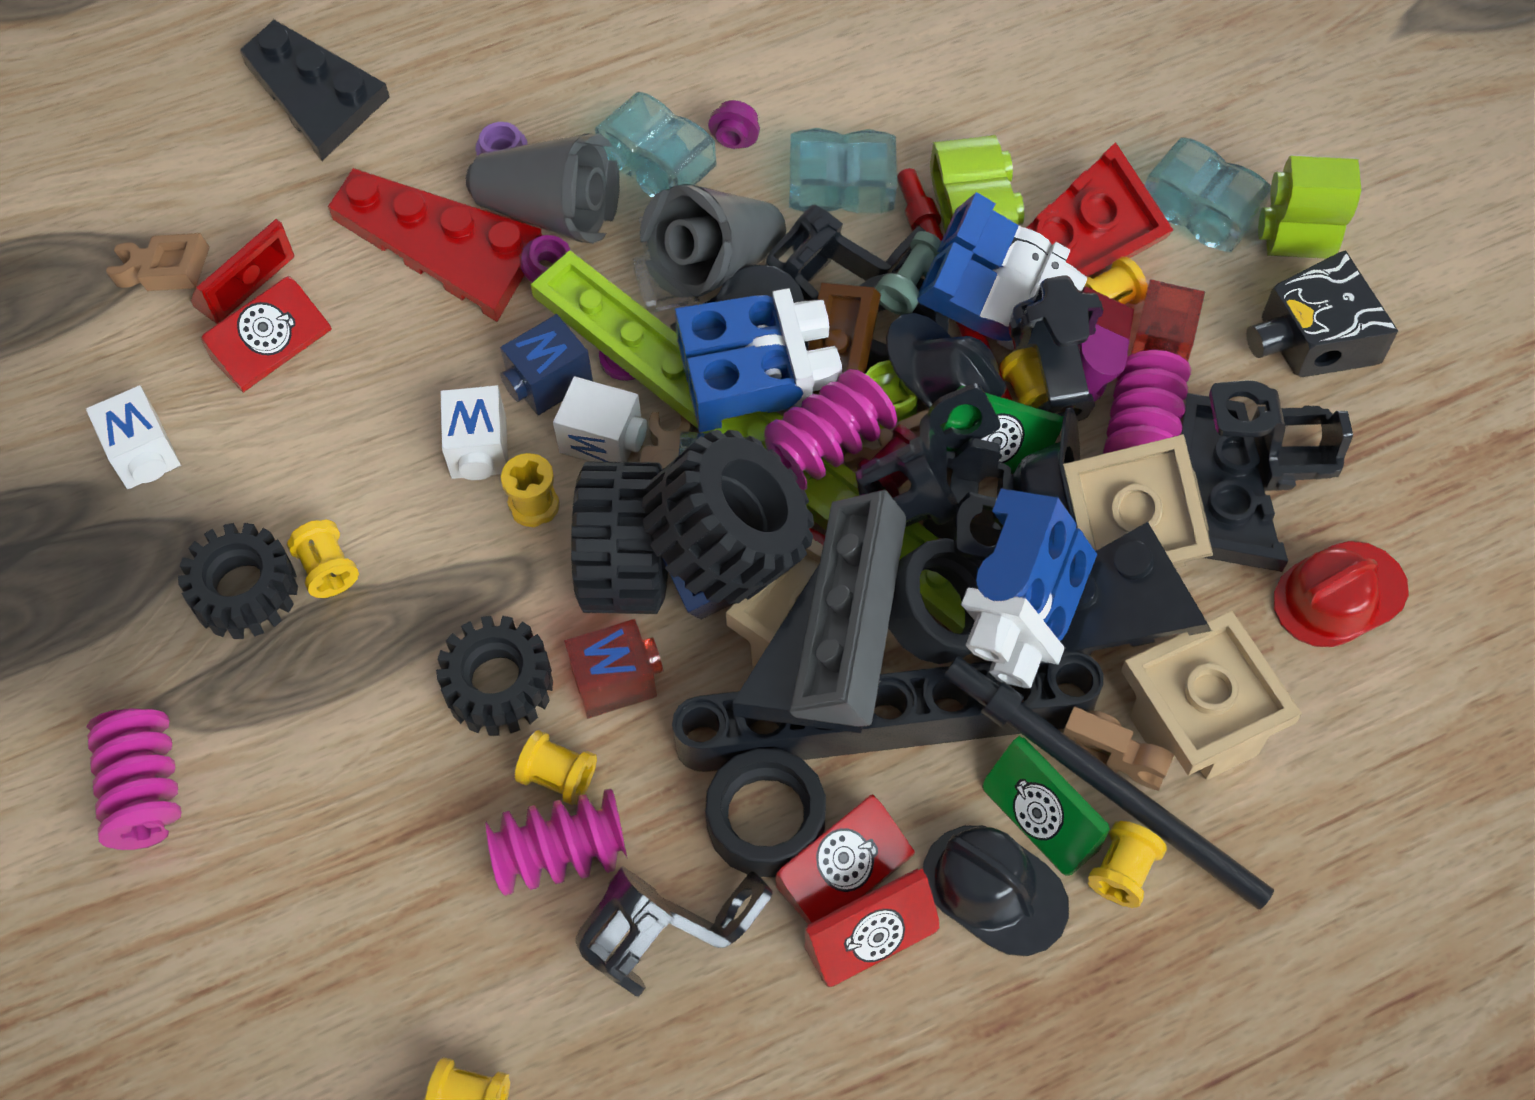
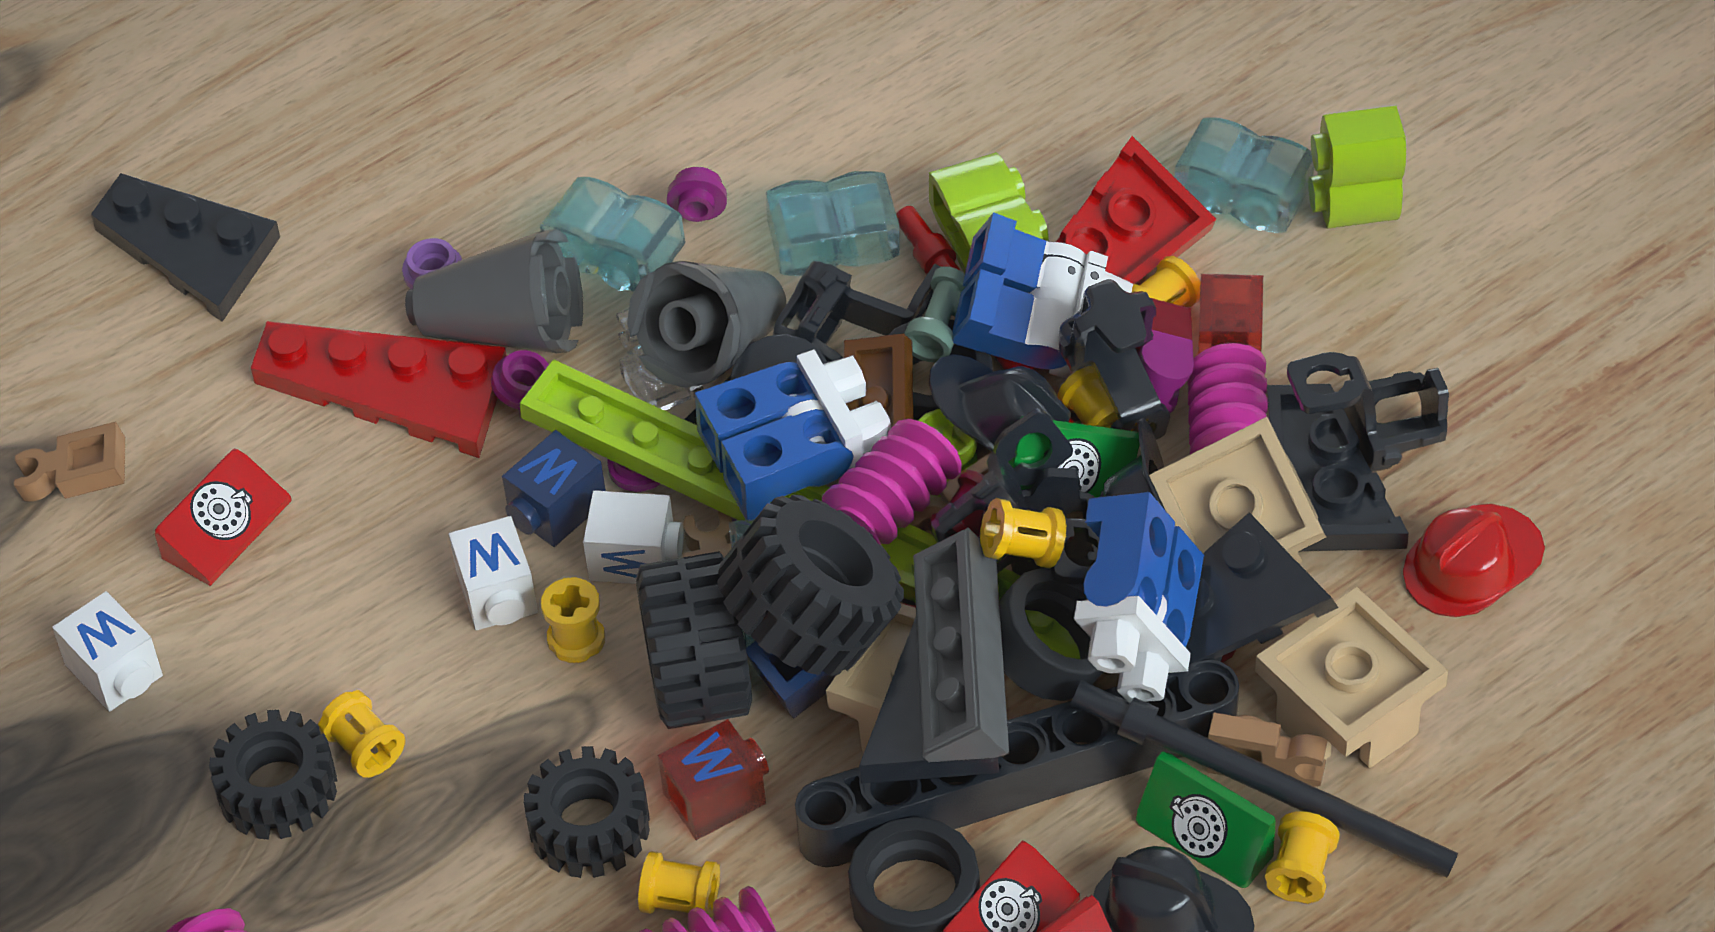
camera: 10 degrees left, 10 degrees down
red slope [191,219,295,324] -> none
black torso [1246,250,1398,377] -> none
none -> yellow bush [980,498,1066,568]

